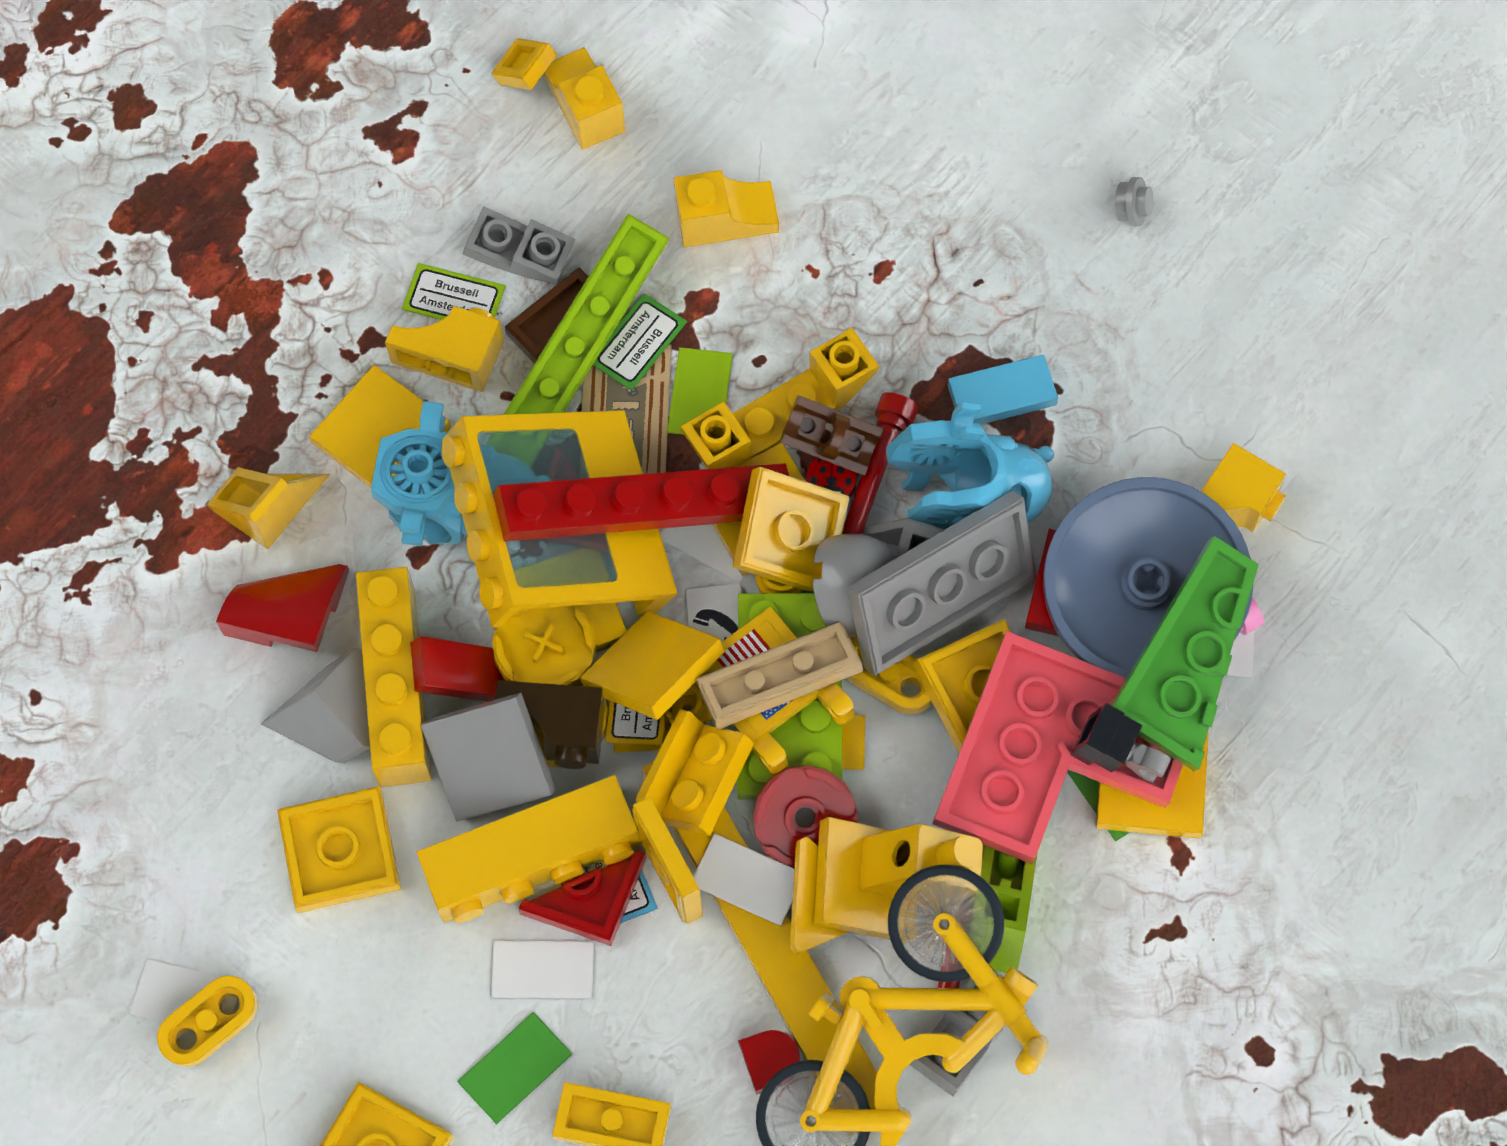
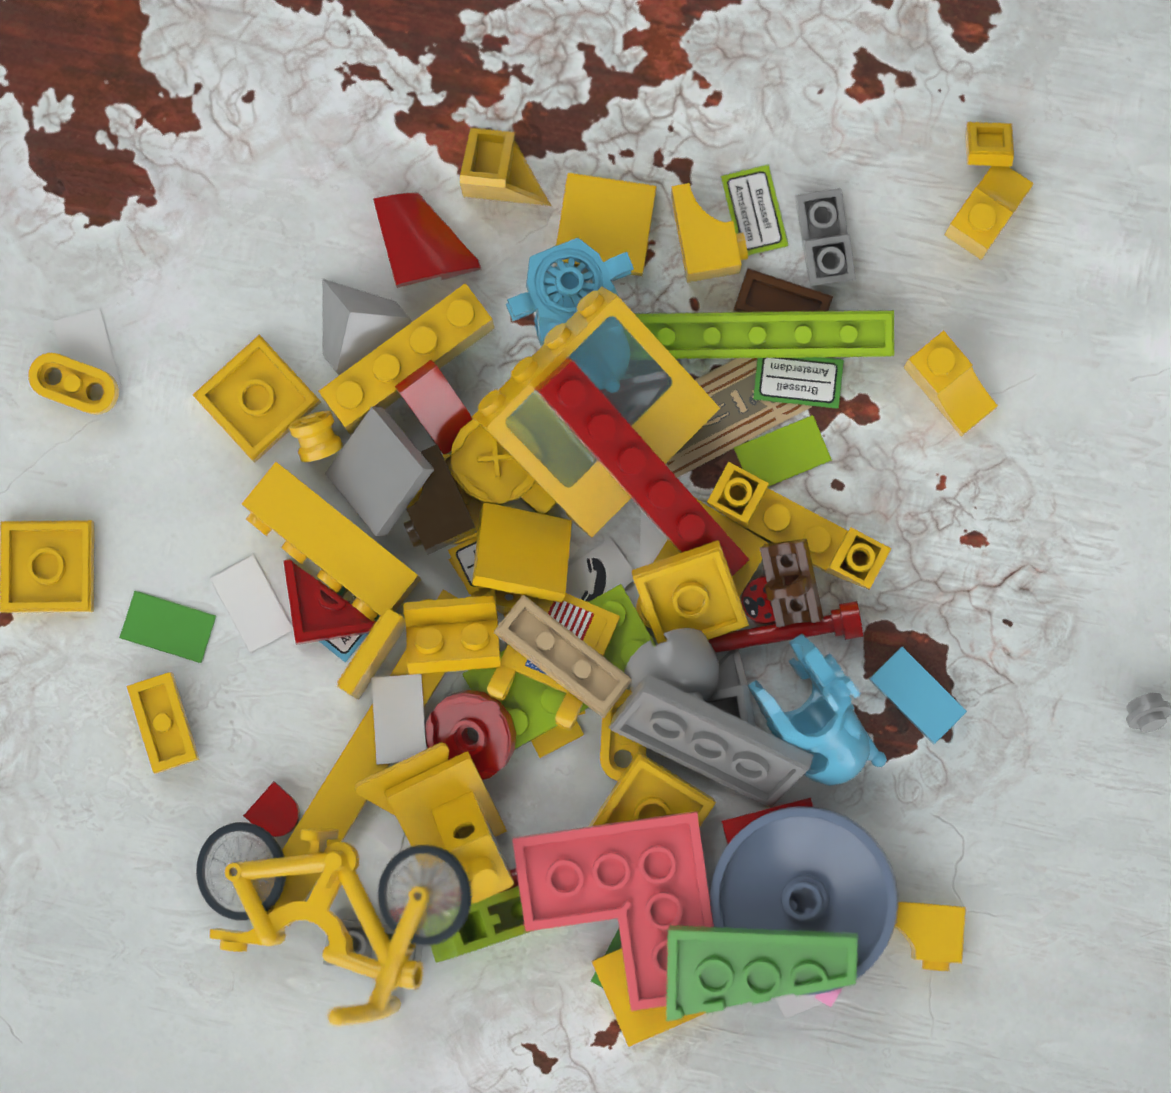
camera: 65 degrees right, 15 degrees up
black piece [1071,703,1171,783] -> none
none -> yellow wheel [289,411,343,462]

